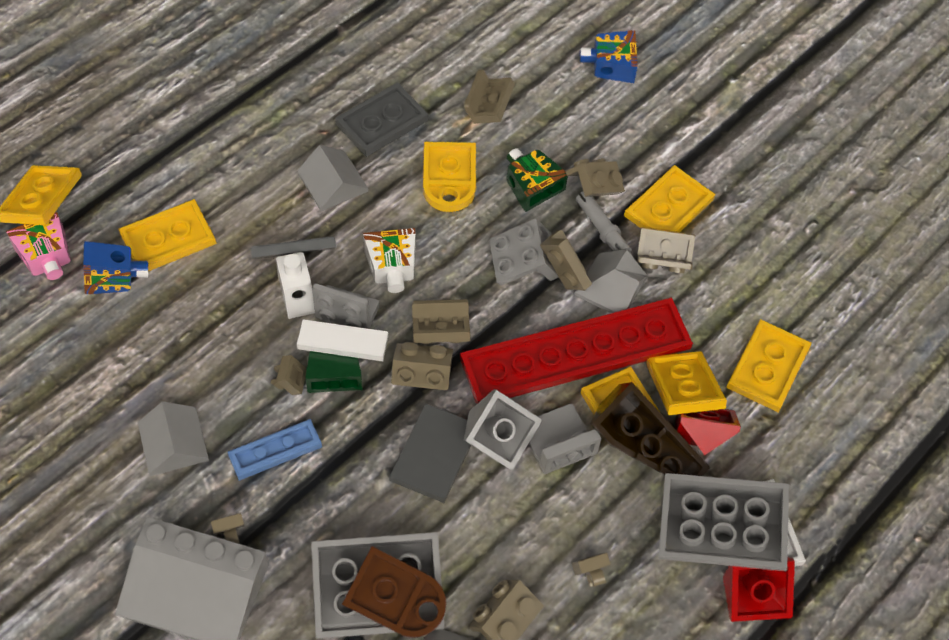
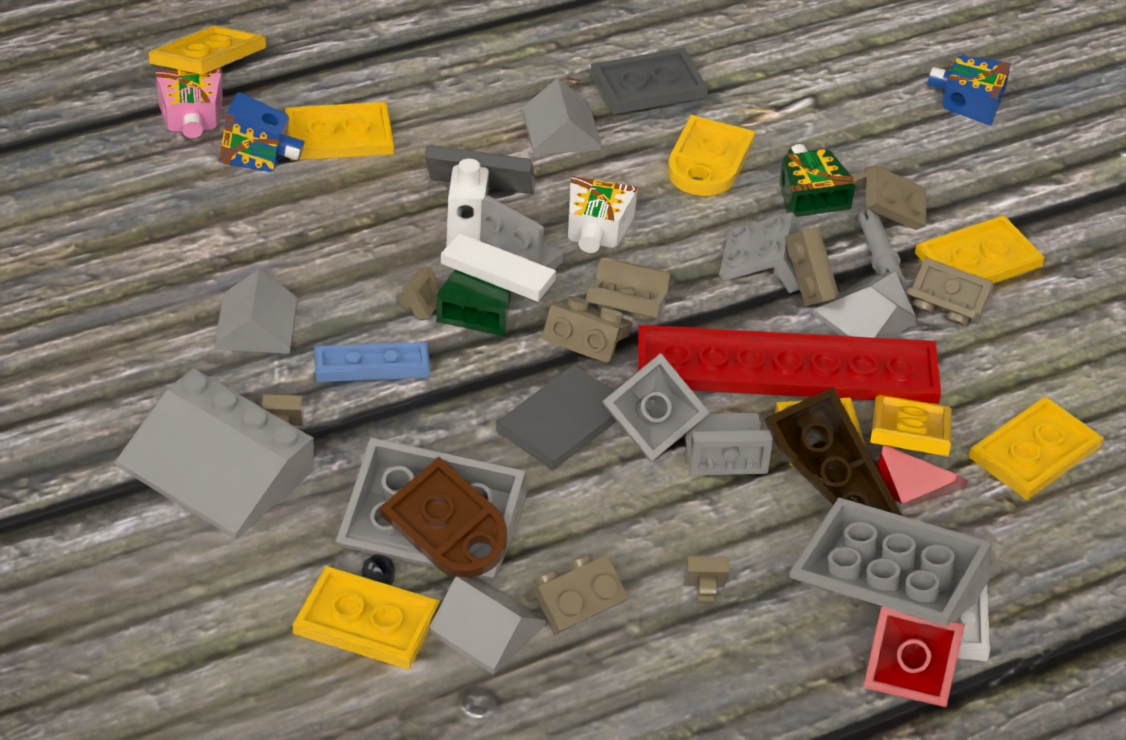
camera: 20 degrees right, 15 degrees down
dark tan bracket [464,70,515,124] -> none

